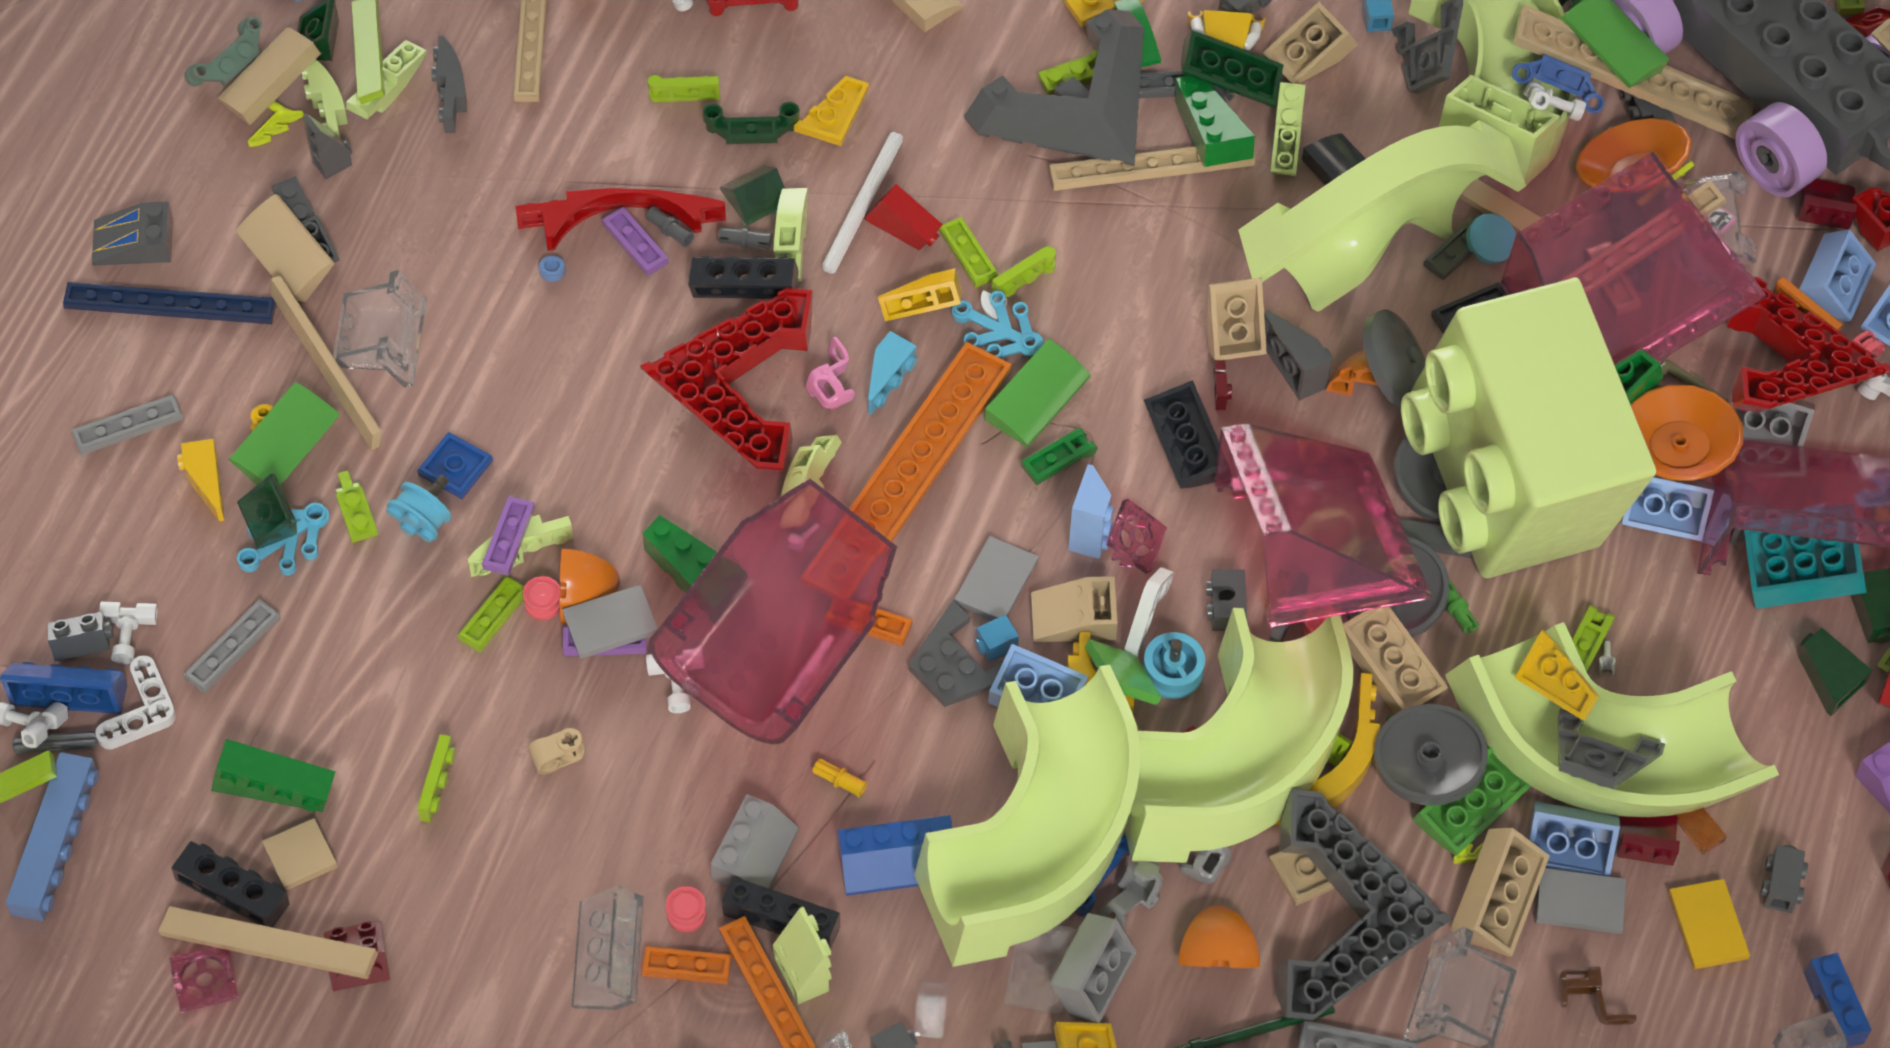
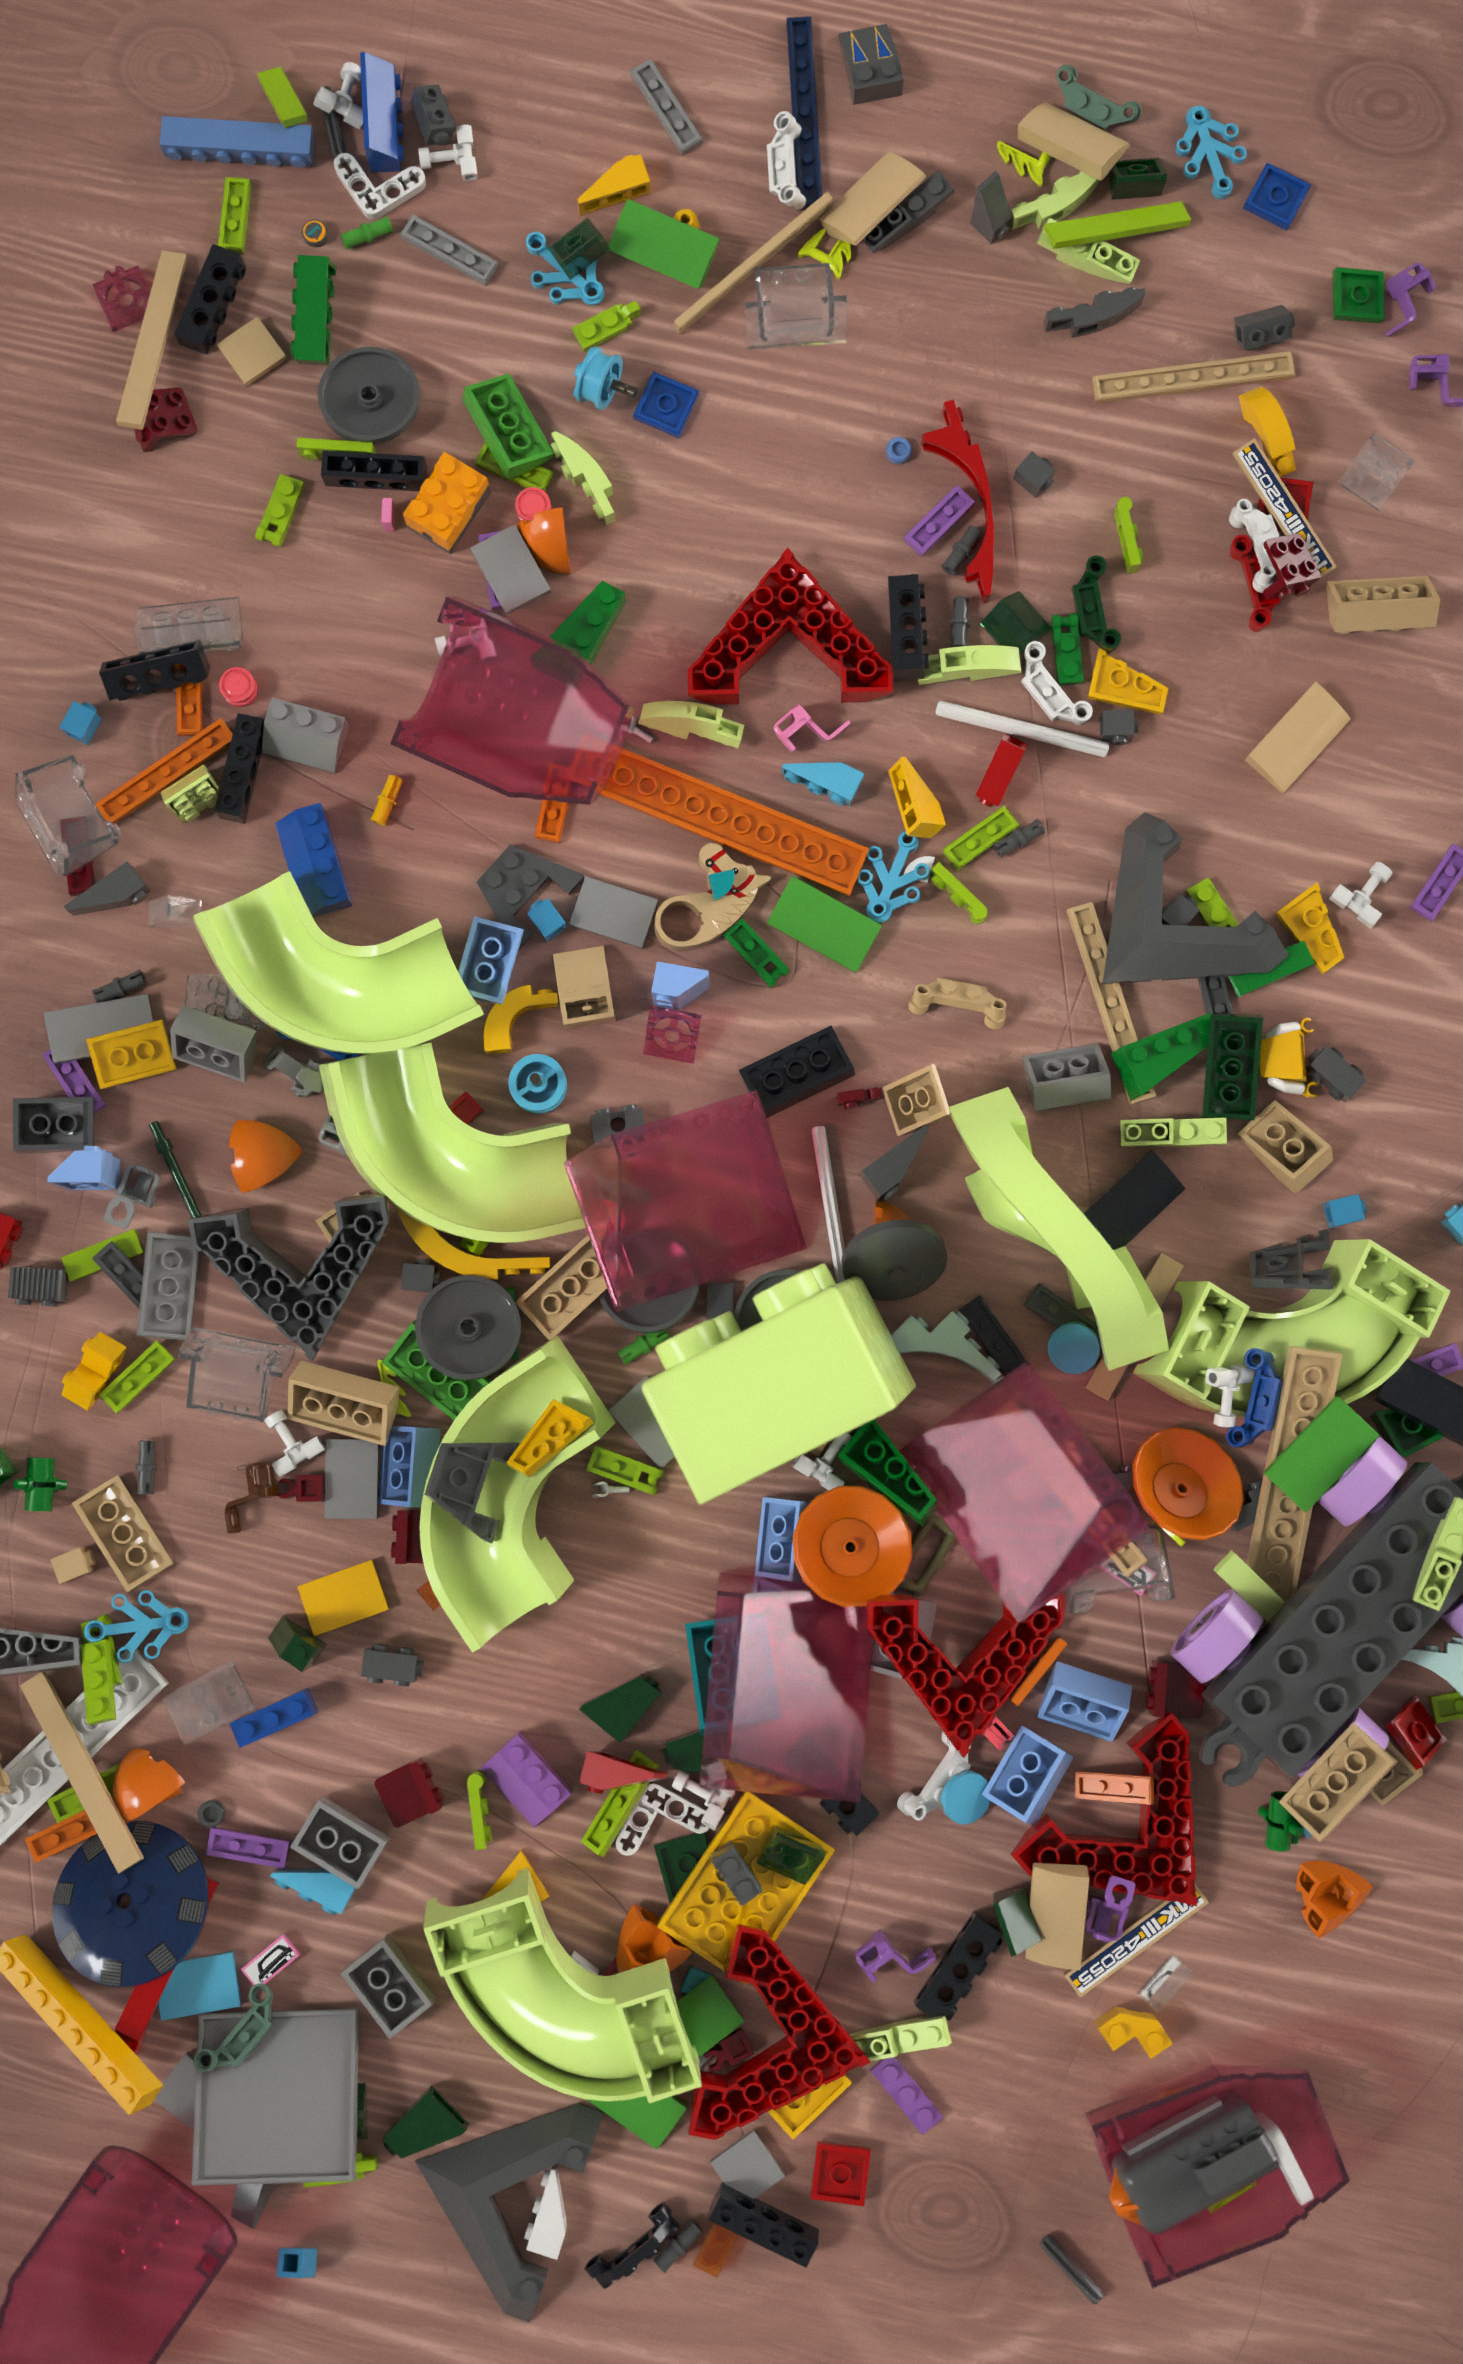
camera: 85 degrees right, 25 degrees up
medium lavender plate [482,496,535,576] -> none
tan piece [528,728,585,775] -> none
bright green tile [1085,639,1162,705] -> none
white beam [1124,567,1174,657] -> none
none -> black brick [99,640,210,701]
none -> lime tile [218,177,252,254]
none -> lime plate [255,474,305,547]
none -> white bar [264,1409,326,1478]
none -> dark green slope [268,1615,327,1672]
none -> dark red plate [279,1475,325,1502]
none -> dark grey tile [302,219,328,247]
none -> dark grey dish [318,347,420,444]
none -> black brick [321,451,428,492]
none -> bright green pin [341,216,393,250]
none -> bright pink tile [381,498,395,531]
none -> dark grey brick [401,1259,441,1293]
none -> light orange piece [403,452,491,554]
none -> bright green slope [462,373,554,480]
none -> light grey tile [608,1376,675,1469]
none -> tan animal [654,843,771,951]
none -> teal tile [708,869,735,901]
none -> white plate [767,111,806,210]
none -> neon yellow piece [798,229,851,280]
none -> white axle [811,1126,845,1284]
none -> tan plate [908,977,1006,1029]
none -> dark grey pin [993,819,1045,858]
none -> dark grey brick [1013,451,1055,498]
none -> white plate [1021,641,1093,725]
none -> light grey slope [1022,1043,1111,1111]
none -> green plate [1051,613,1084,686]
none -> dark grey brick [1099,710,1139,745]
none -> yellowish green slope [1213,1550,1286,1622]

